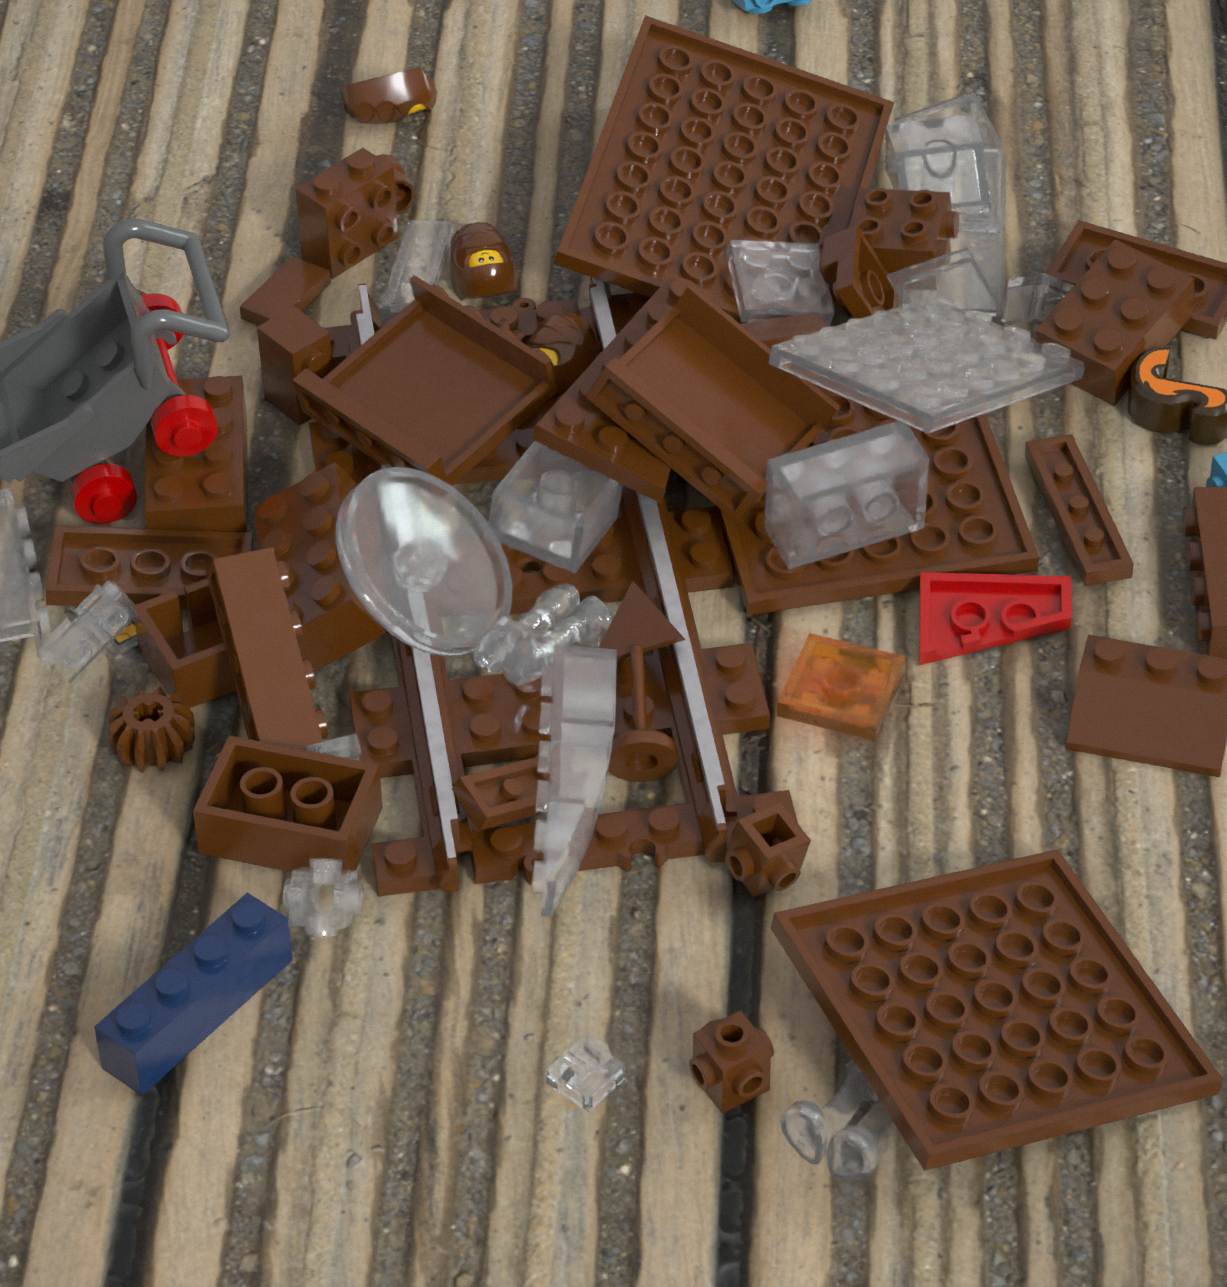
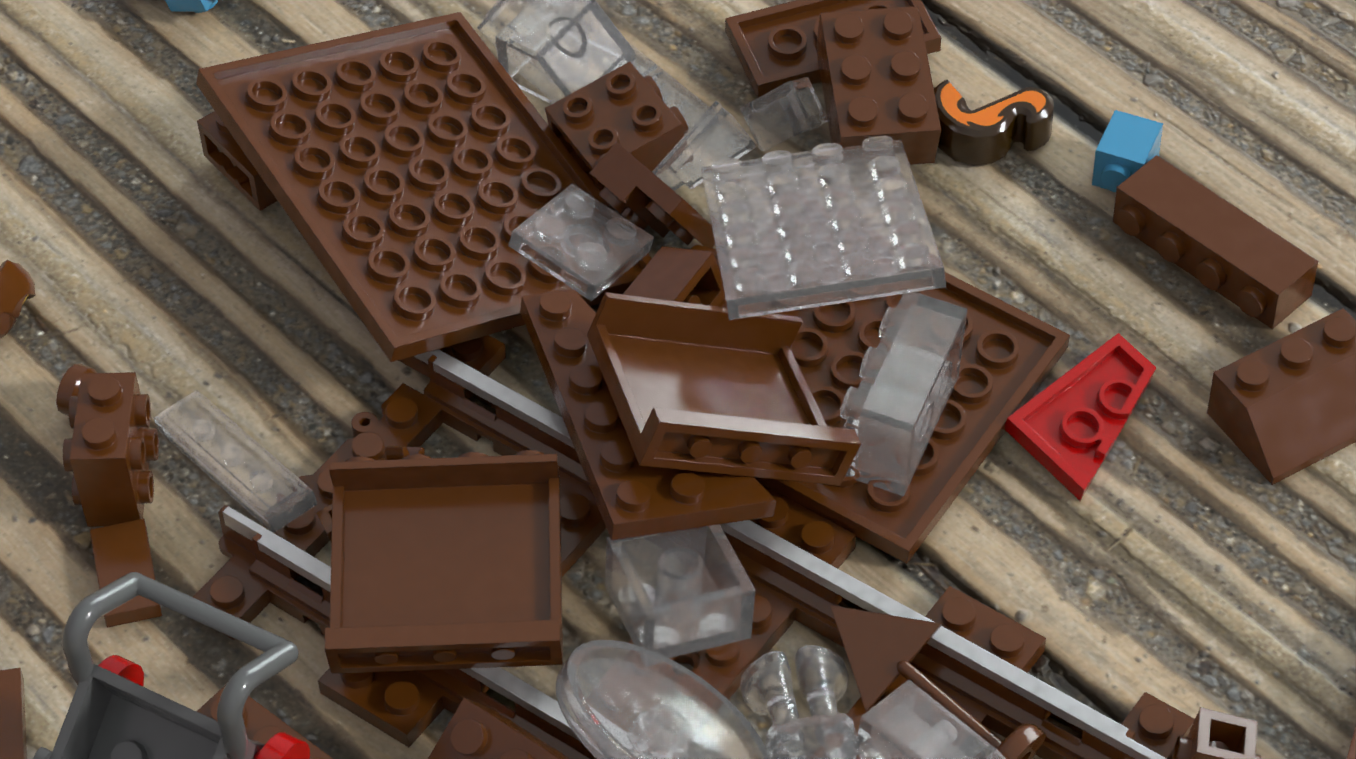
camera: 45 degrees left, 5 degrees up
reddish brown brick [257,306,333,426] -> none
reddish brown piece [450,222,518,301] -> none
reddish brown piece [527,313,598,396] -> none
clear orange plate [777,633,907,741] -> none
reddish brown plate [1025,434,1134,586] -> none

